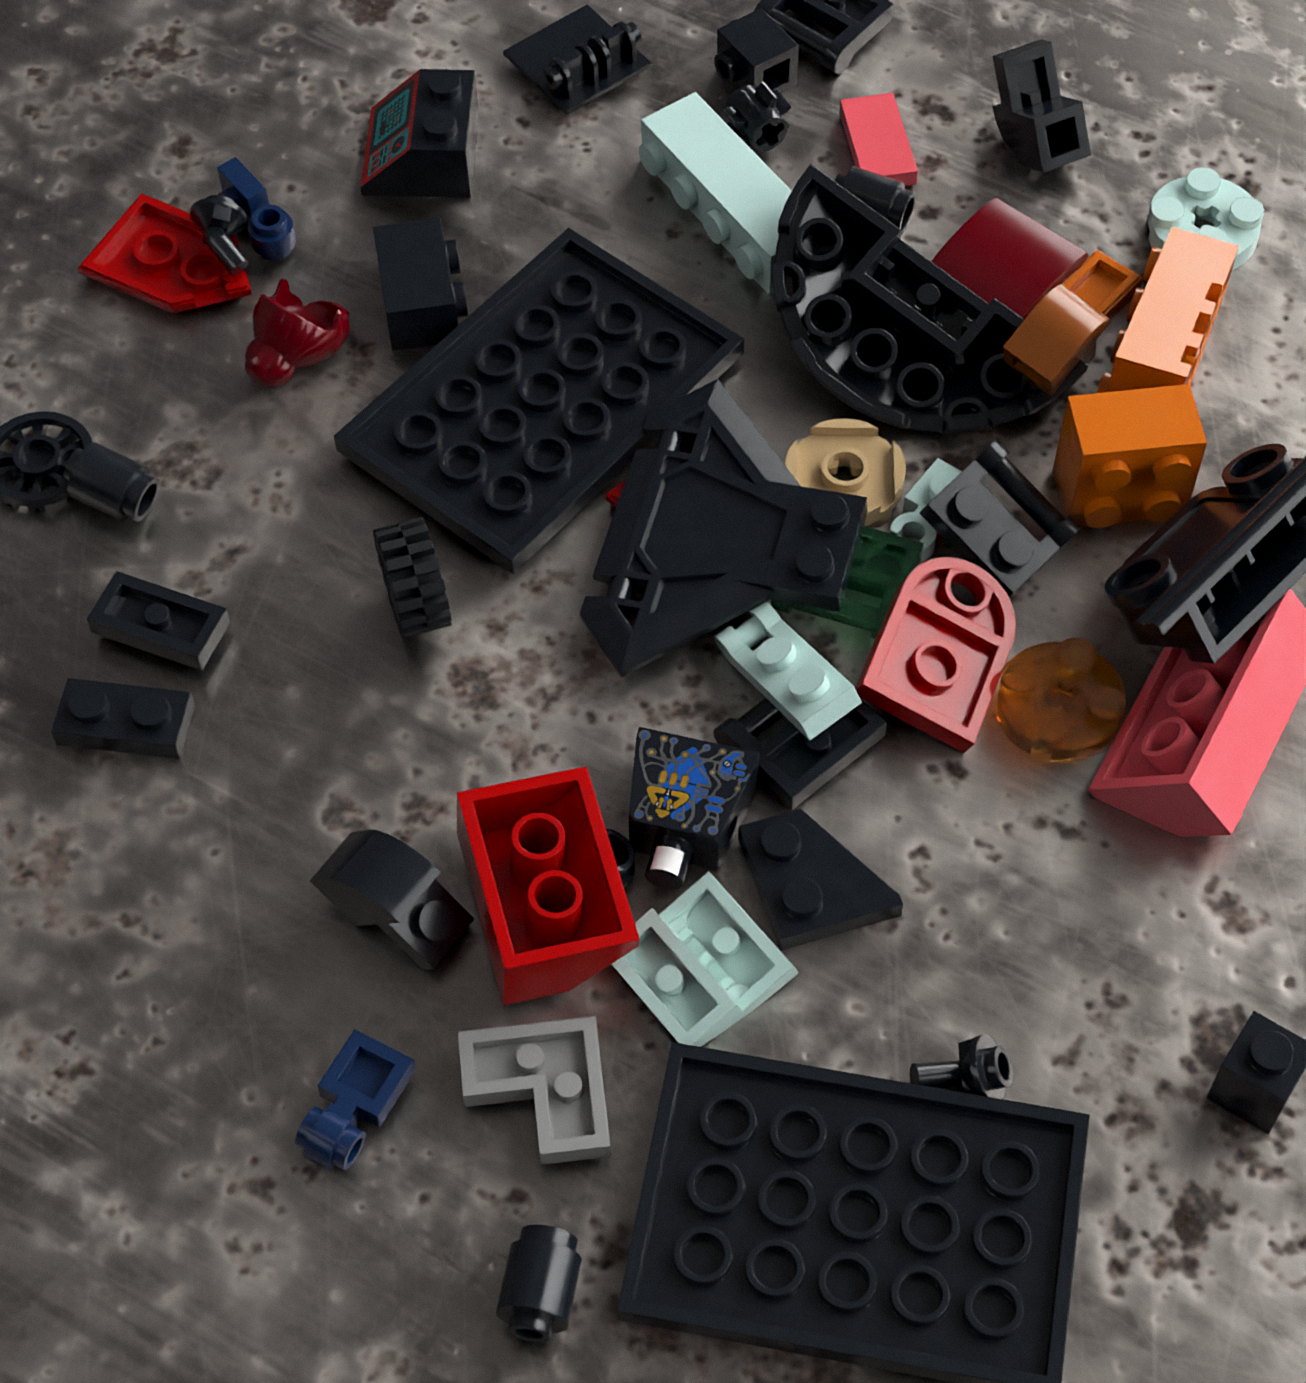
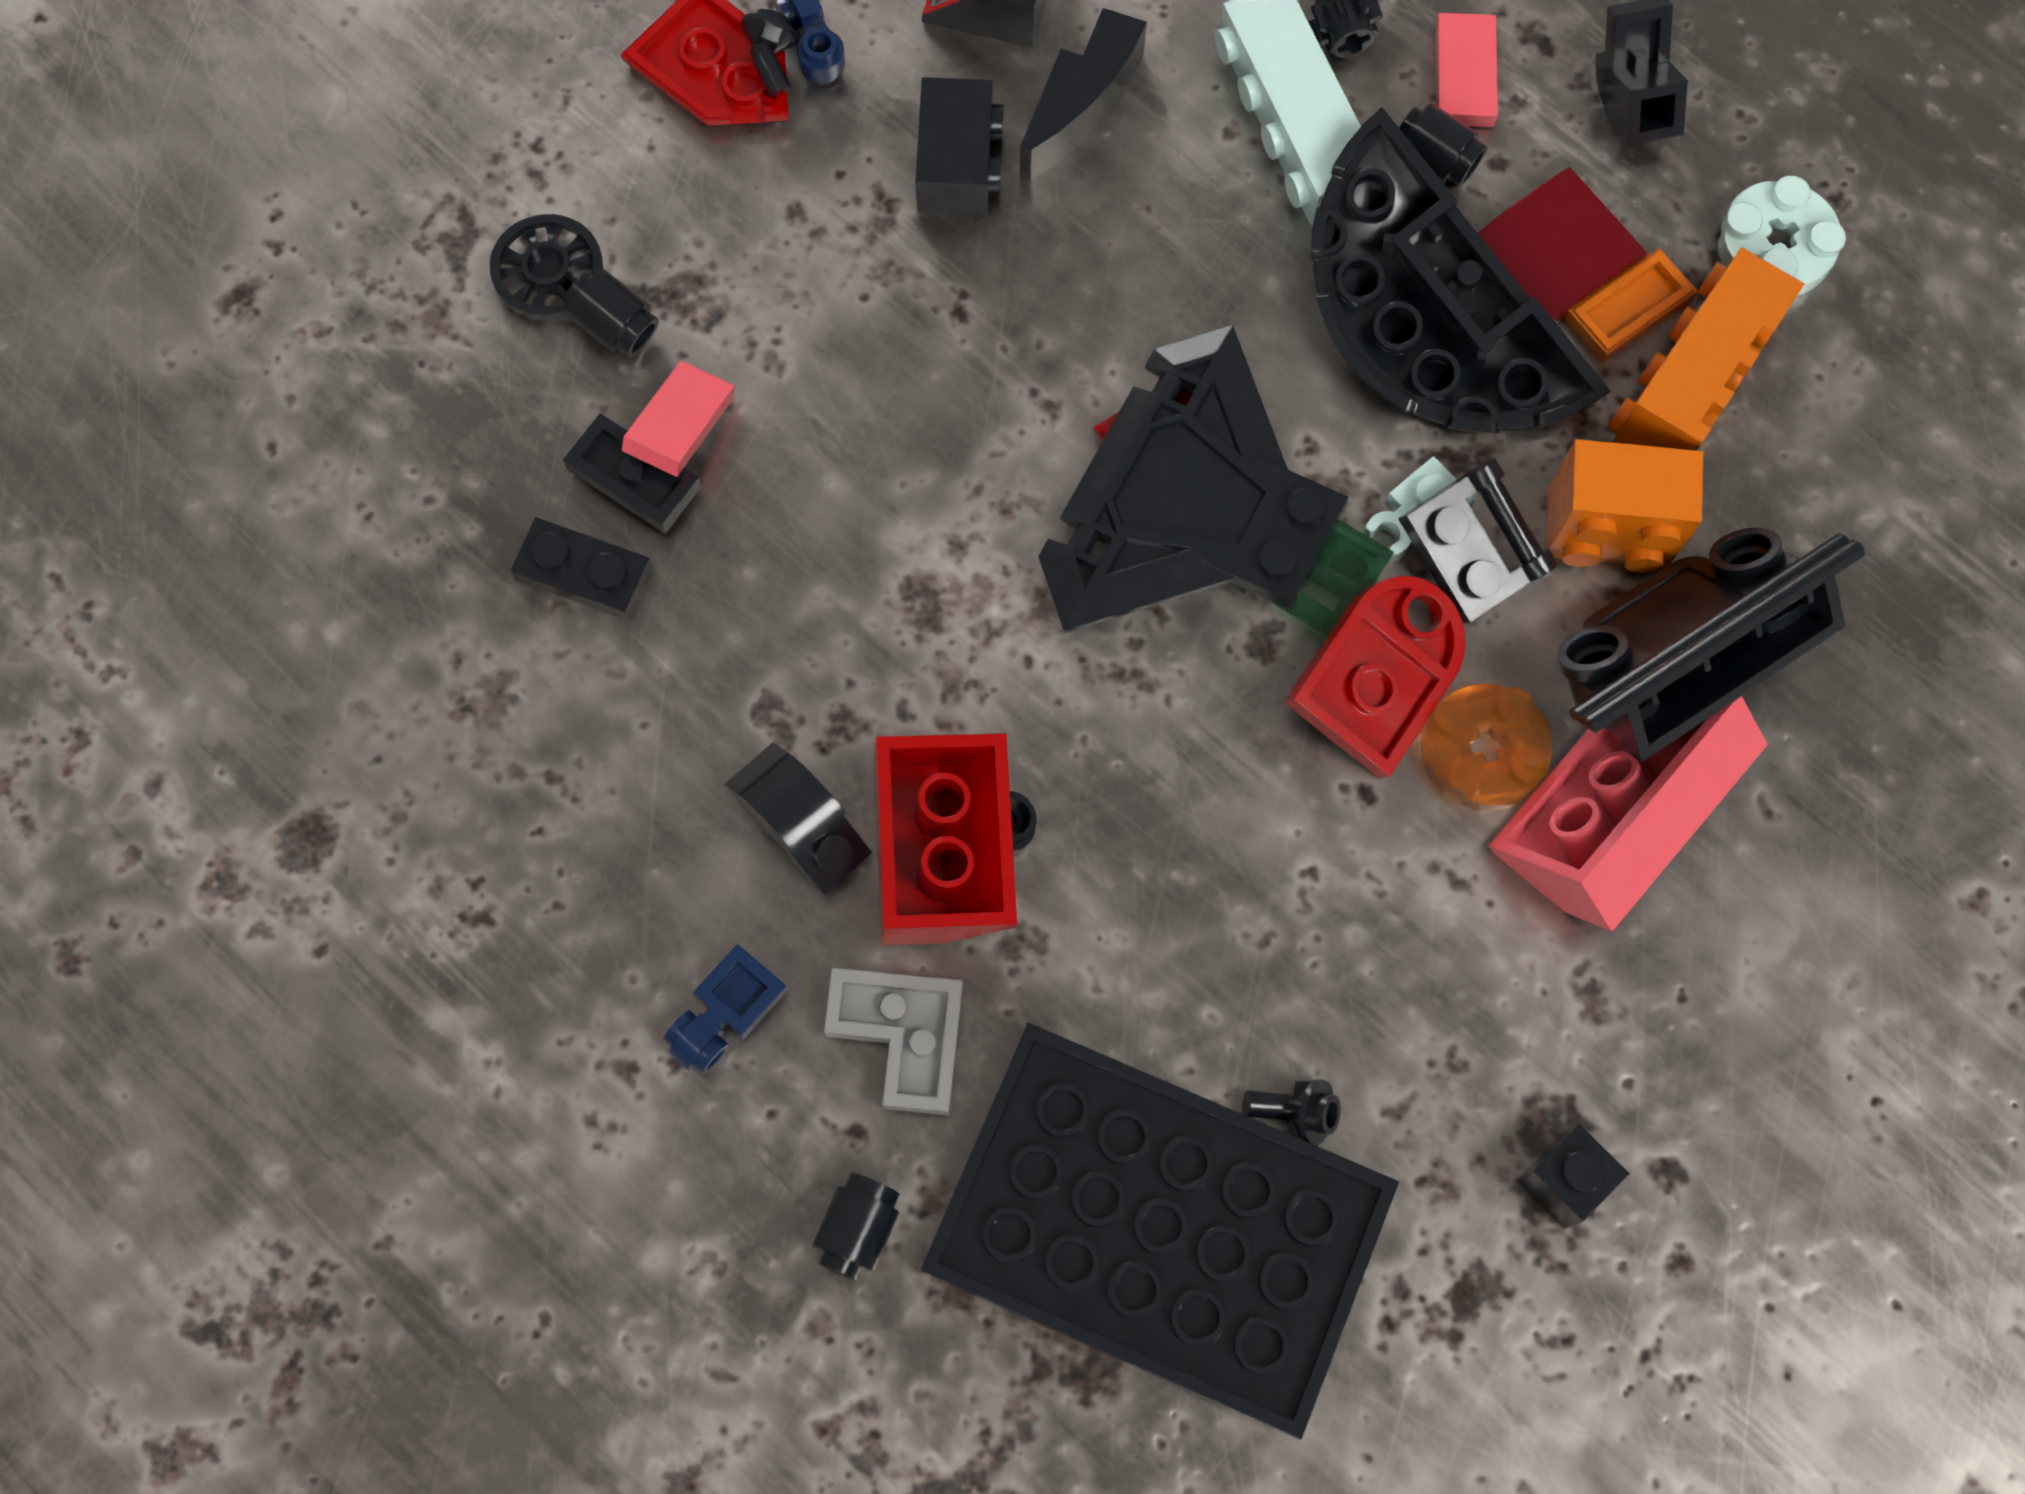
camera: 10 degrees right, 15 degrees up
dark red piece [245,278,350,388] -> none
black plate [334,228,745,575] -> none
black tyre [373,517,452,638] -> none
light aqua slope [612,871,799,1047] -> none
black torso [628,727,760,890] -> none
black plate [713,698,887,810] -> none
light aqua plate [714,601,862,740] -> none
black wing [738,809,903,951] -> none
tan plate [785,418,906,527] -> none
dark orange brick [1003,284,1111,396] -> none
none -> coral tile [622,360,735,477]
none -> black slope [1020,8,1147,181]

